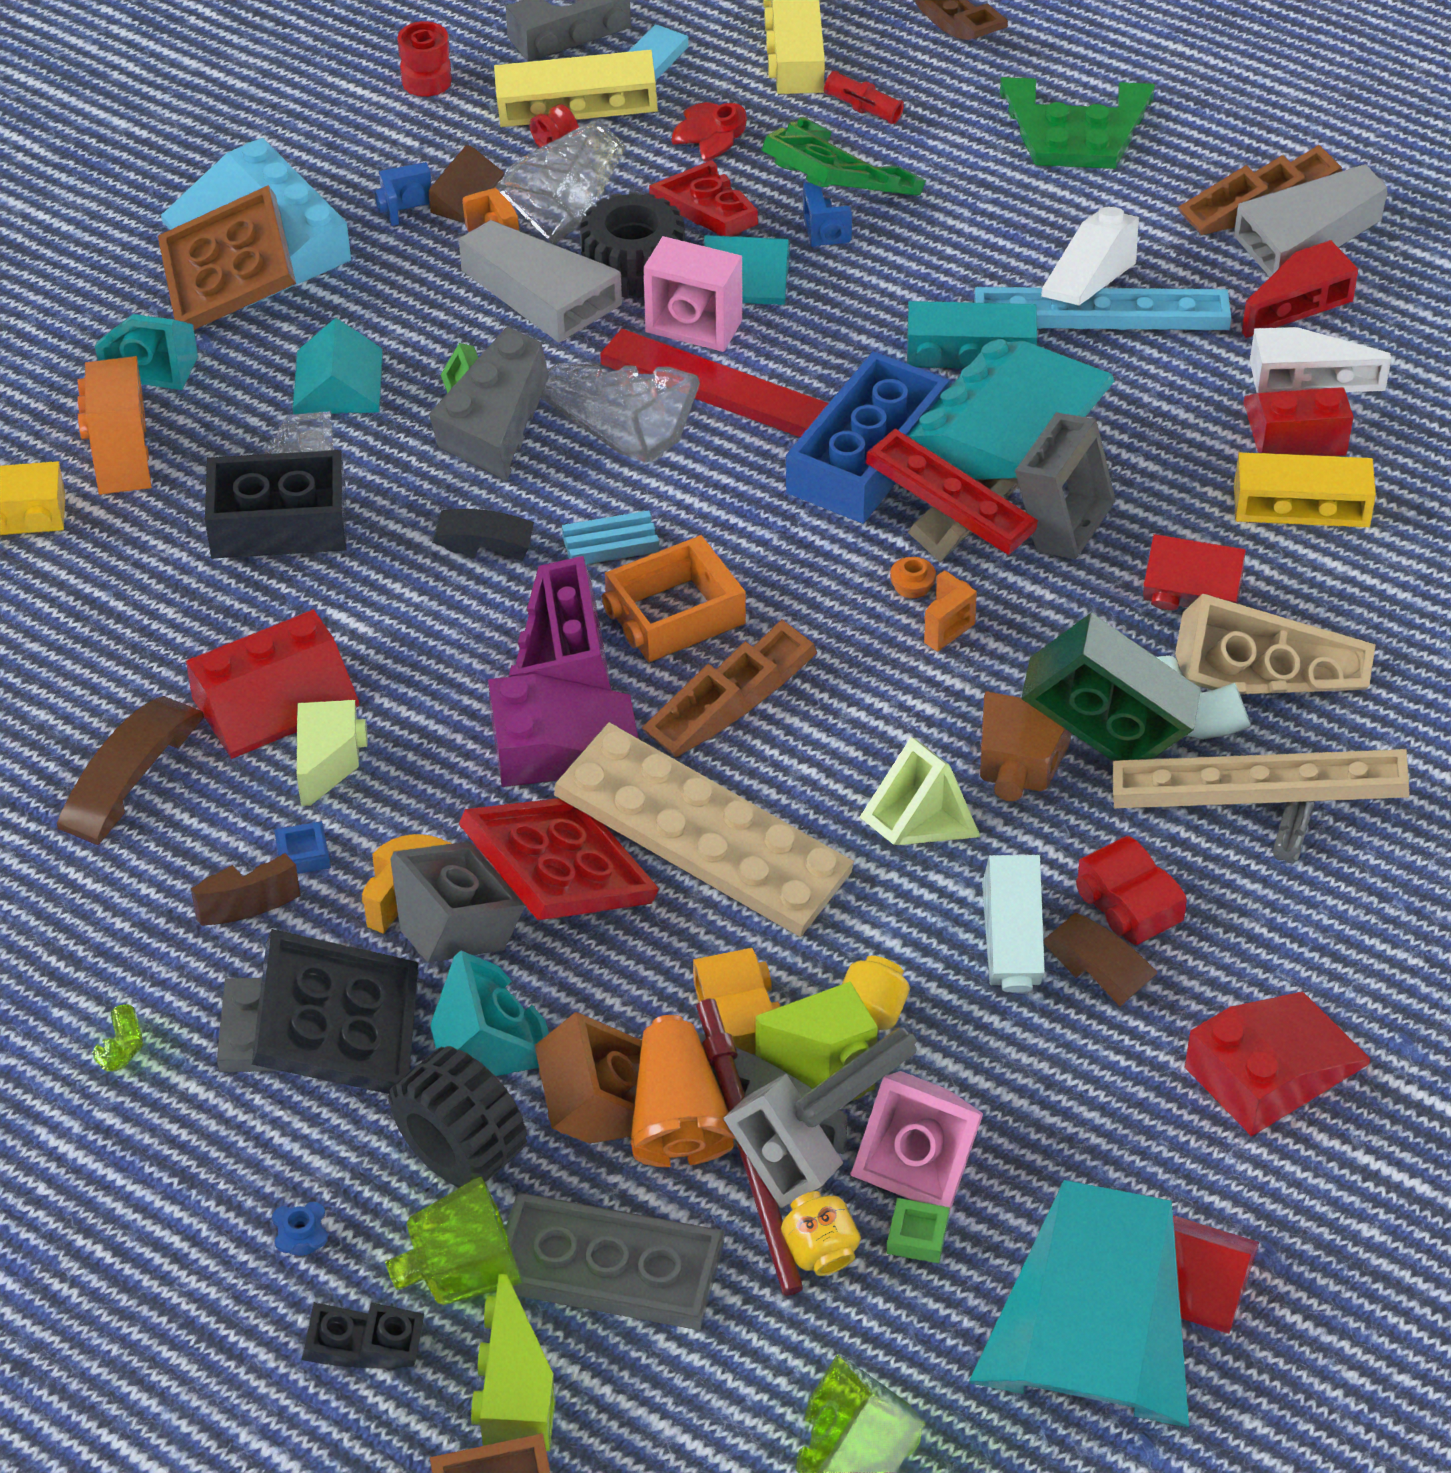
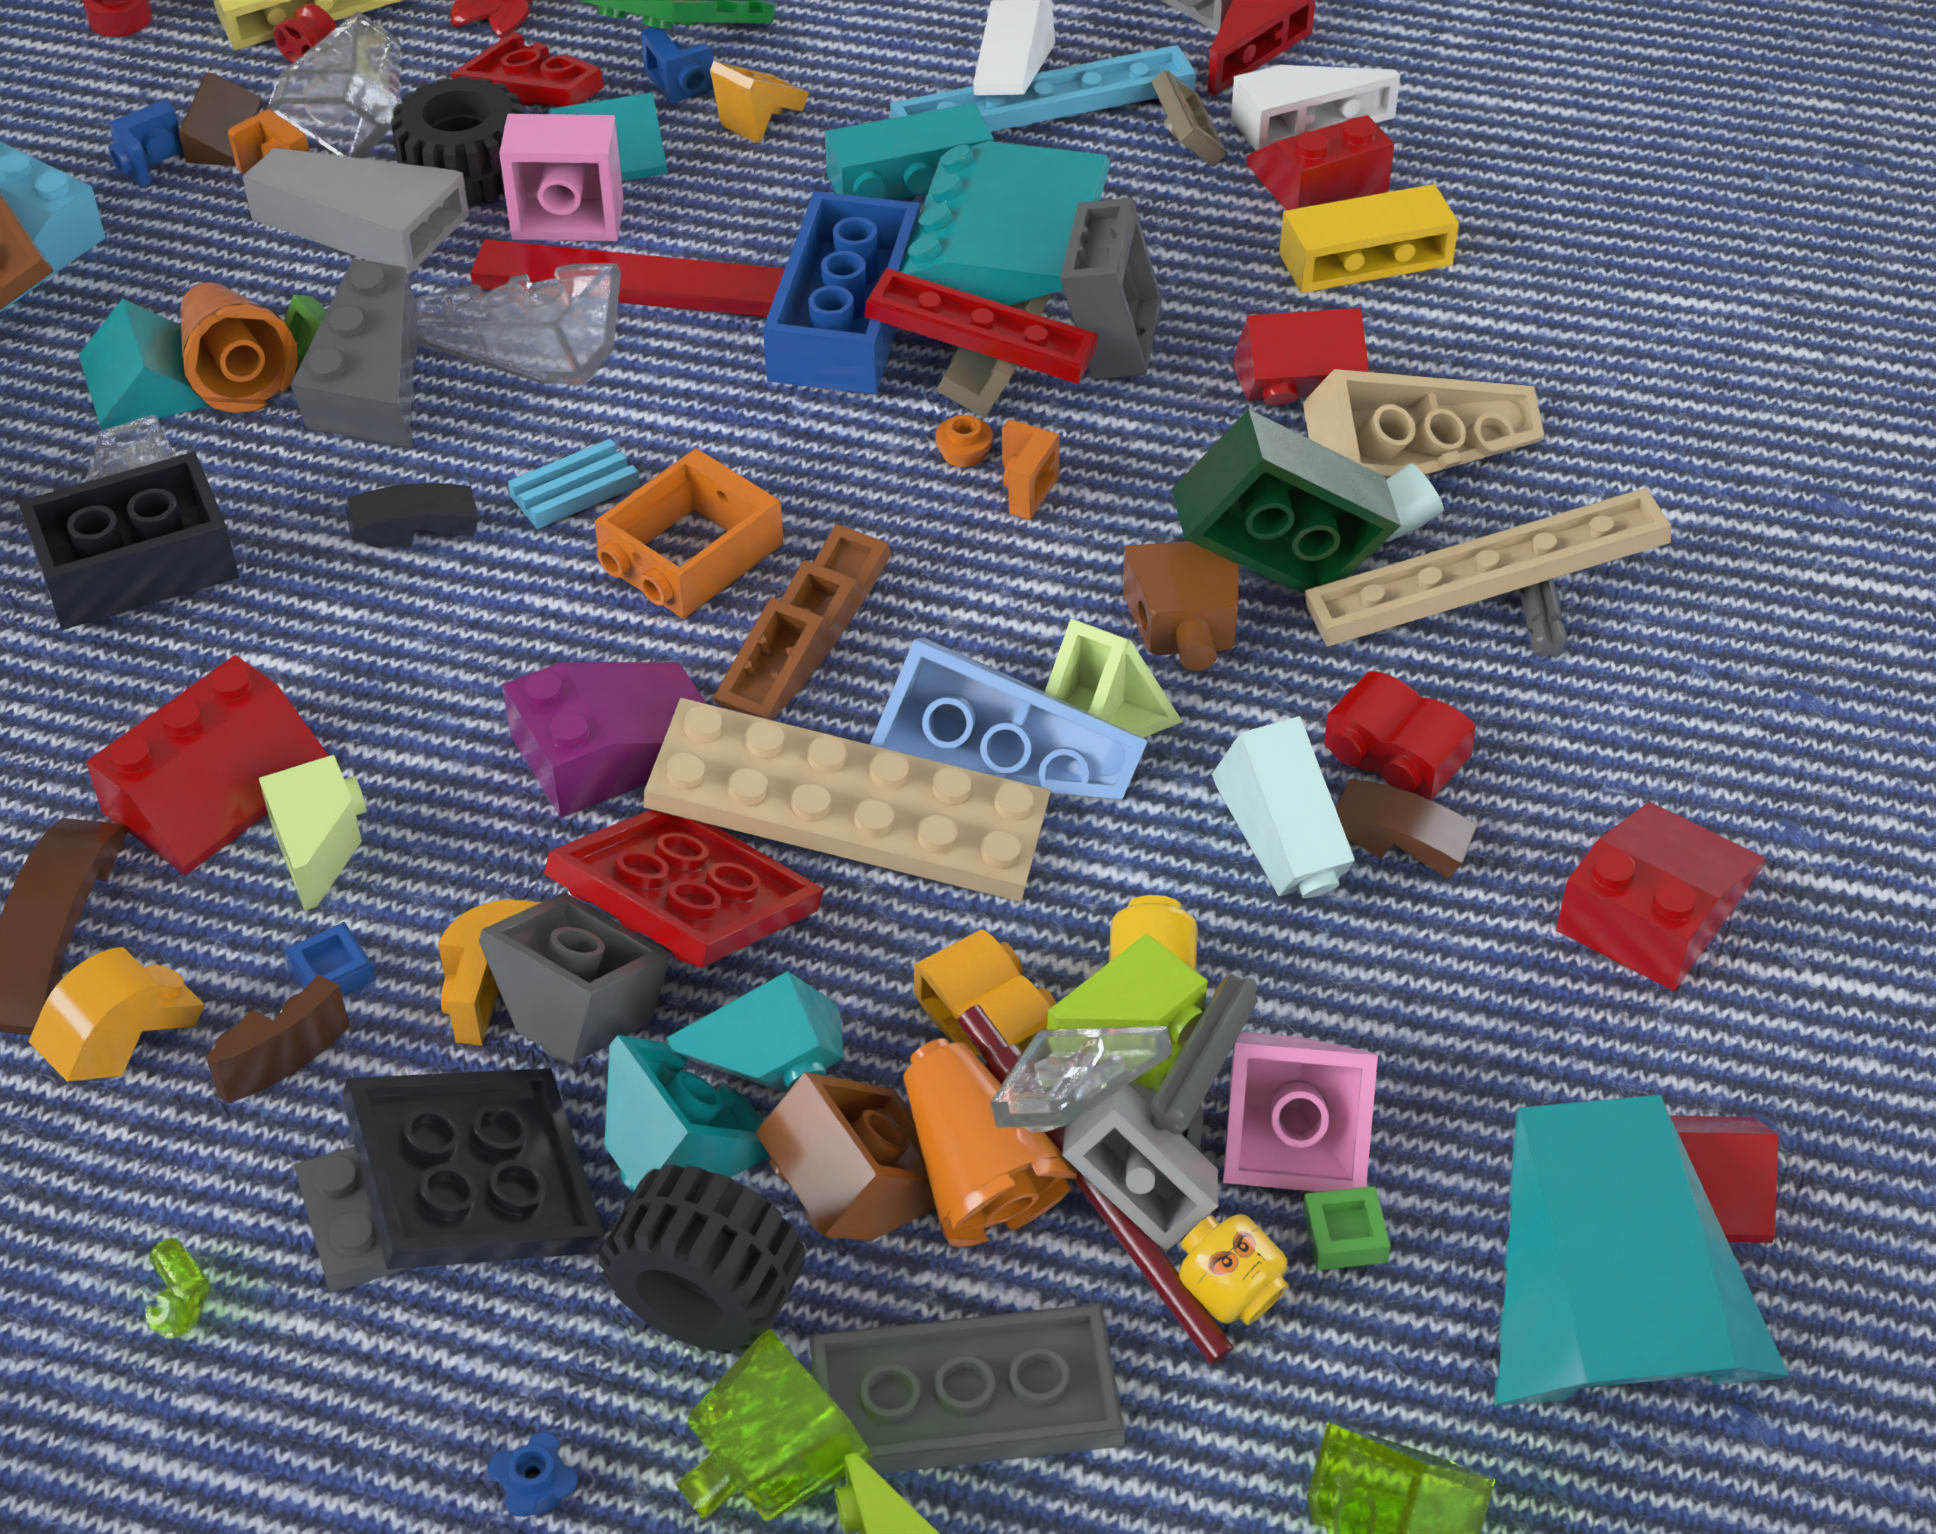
camera: 20 degrees left, 0 degrees up
magenta wedge [508,556,611,690] -> none
none -> light orange brick [28,947,205,1082]
none -> orange cone [180,282,298,413]
none -> teal slope [666,971,844,1092]
none -> light orange slope [710,61,810,143]
none -> light blue wedge [869,637,1148,799]
none -> clear wing [990,1026,1173,1132]
none -> dark tan plate [1151,70,1226,167]

